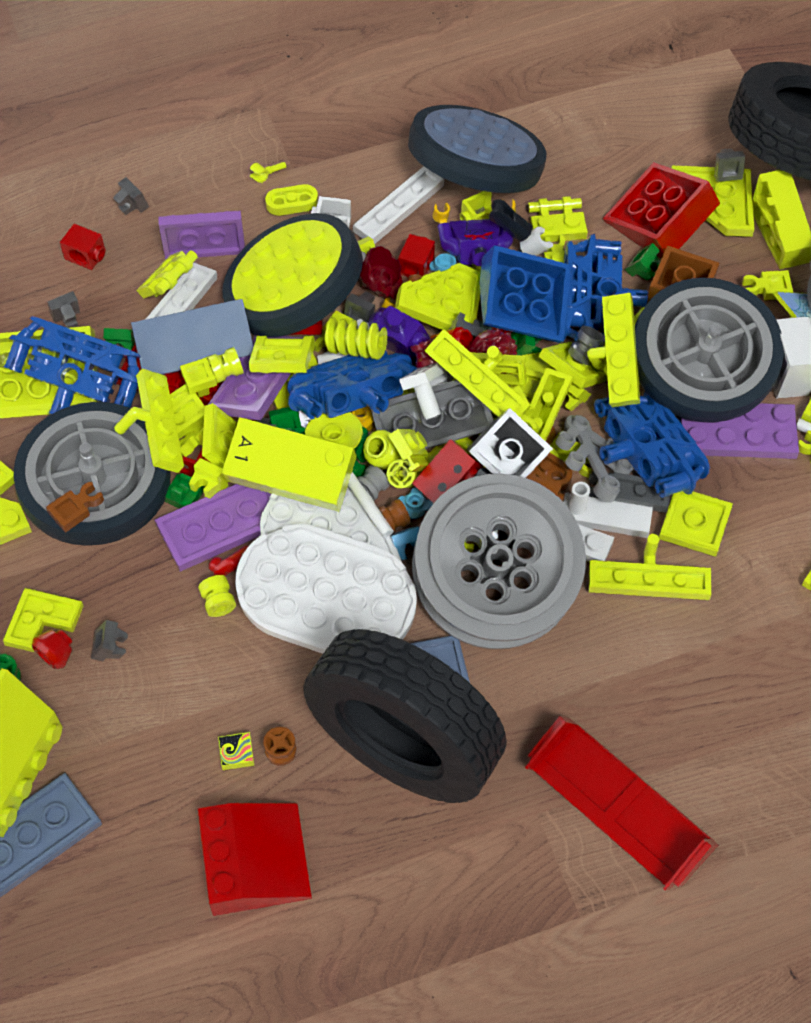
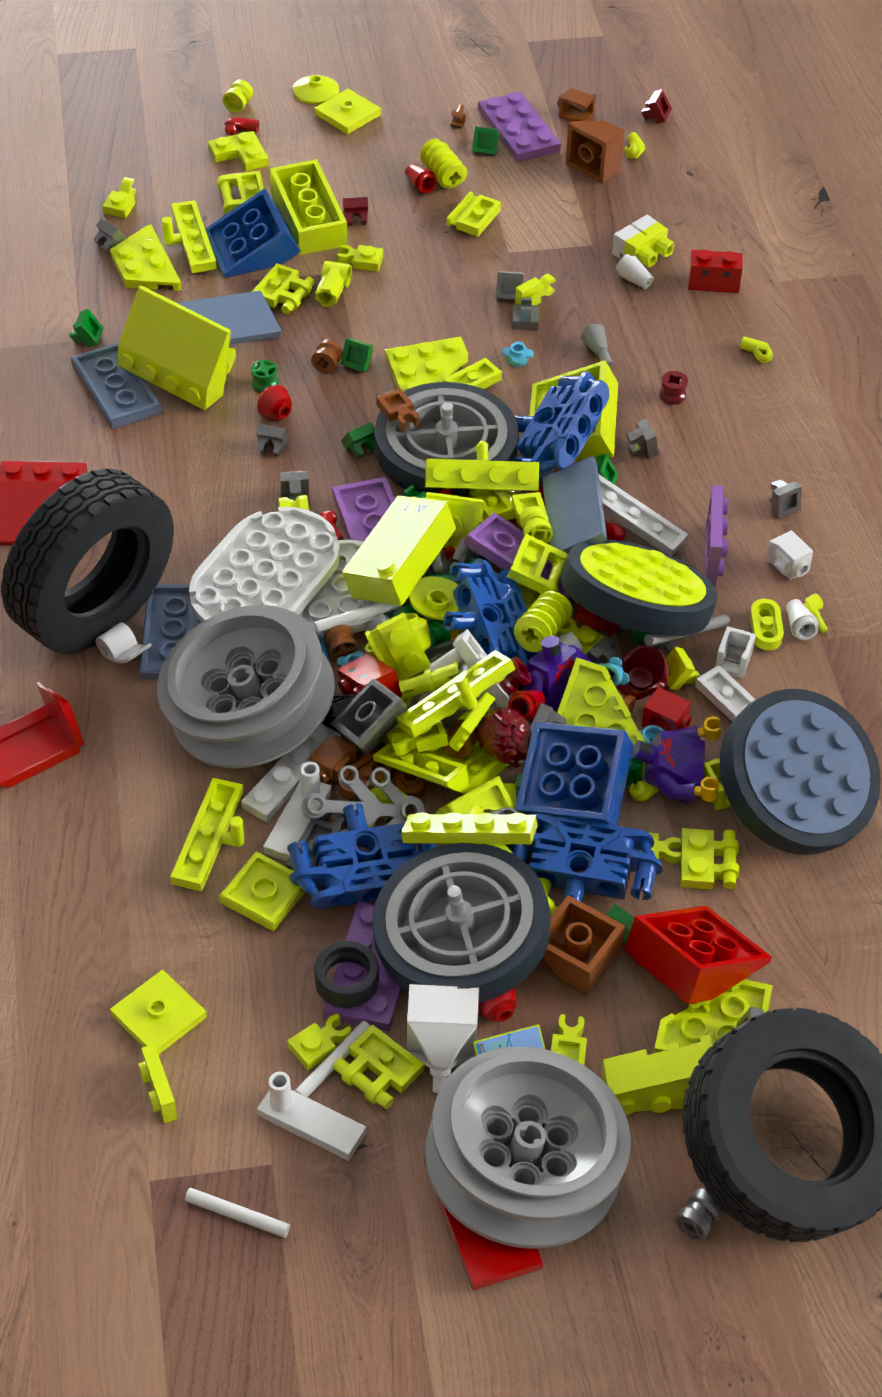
camera: 100 degrees right, 10 degrees down
neon yellow tile [3,588,84,652] -> none
red brick [60,223,106,270] -> none
neon yellow plate [136,250,198,299] -> none
black piece [489,199,553,256] -> none
none -> flat silver tile [280,471,309,500]
none -> black tyre [314,940,379,1009]
none -> green tile [341,422,375,458]
none -> neon yellow pin [399,662,462,700]
none -> medium azure plate [599,657,629,687]
none -> white window [766,530,813,580]
none -> white cone [786,599,819,640]

